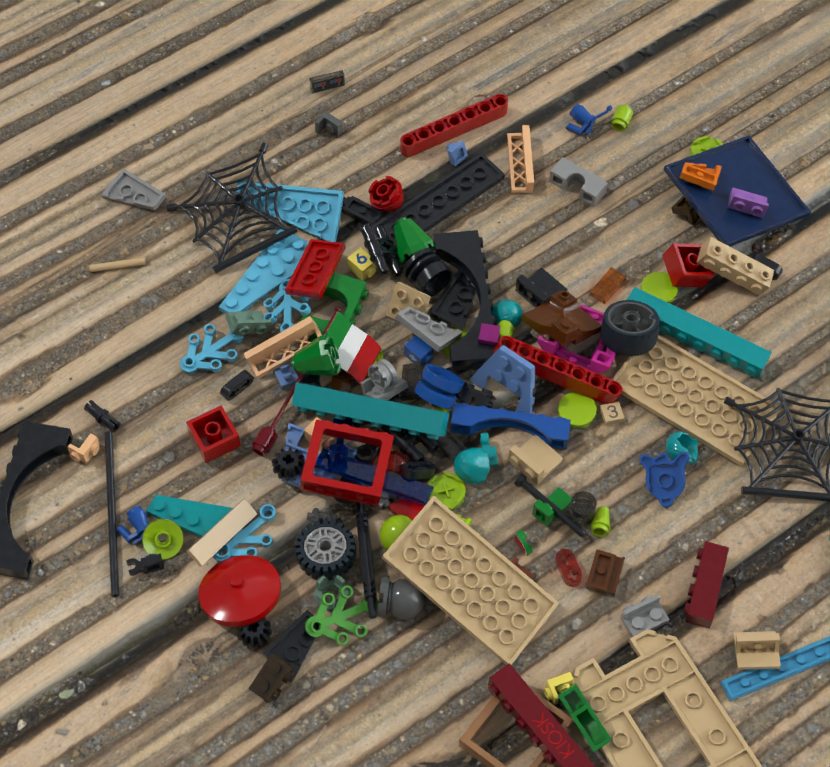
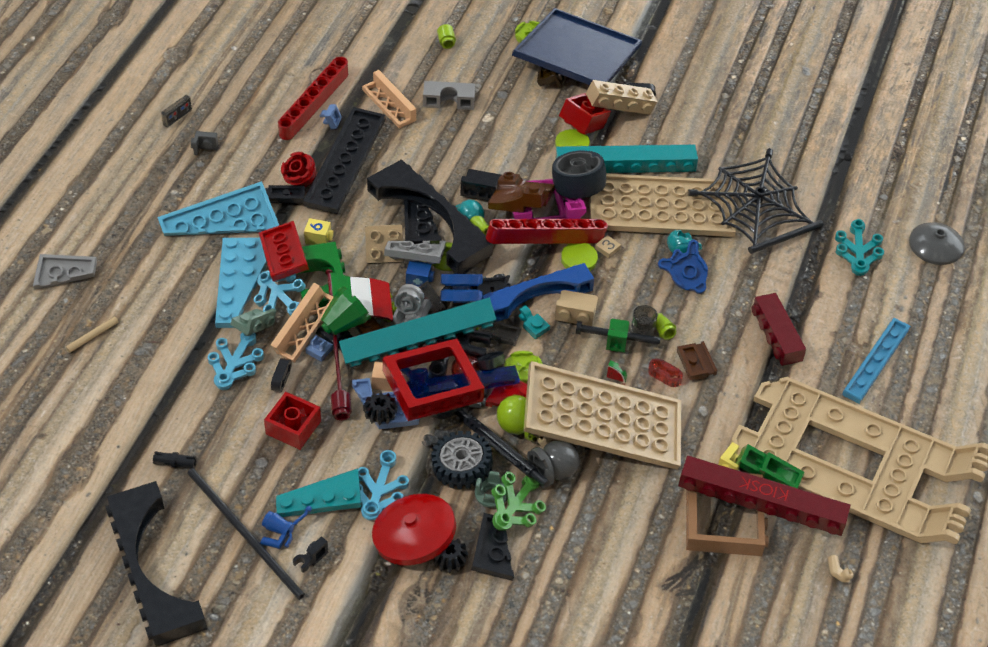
camera: 35 degrees left, 10 degrees down
light nougat bracket [68,433,100,464] -> none
lime dish [142,519,183,559] -> none
black animal [167,143,298,273] -> none
tan tile [187,499,257,567] -> none
dark brown bracket [248,653,294,703] -> none
black pin [360,224,403,278] -> none
green cone [394,217,435,265] -> none
black wheel [403,248,453,297] -> none
teal hair [453,448,490,485] -> none
medium blue wing [470,345,535,414] -> none
magenta tile [478,323,501,346] -> none
blue piece [566,104,612,136] -> none
clear orange plate [590,267,627,304] -> none
light grey bracket [620,595,670,637] -> none
orange wing [679,162,722,191] -> none
medium lavender bracket [728,188,769,218] -> none
tan bracket [734,631,781,670] -> none

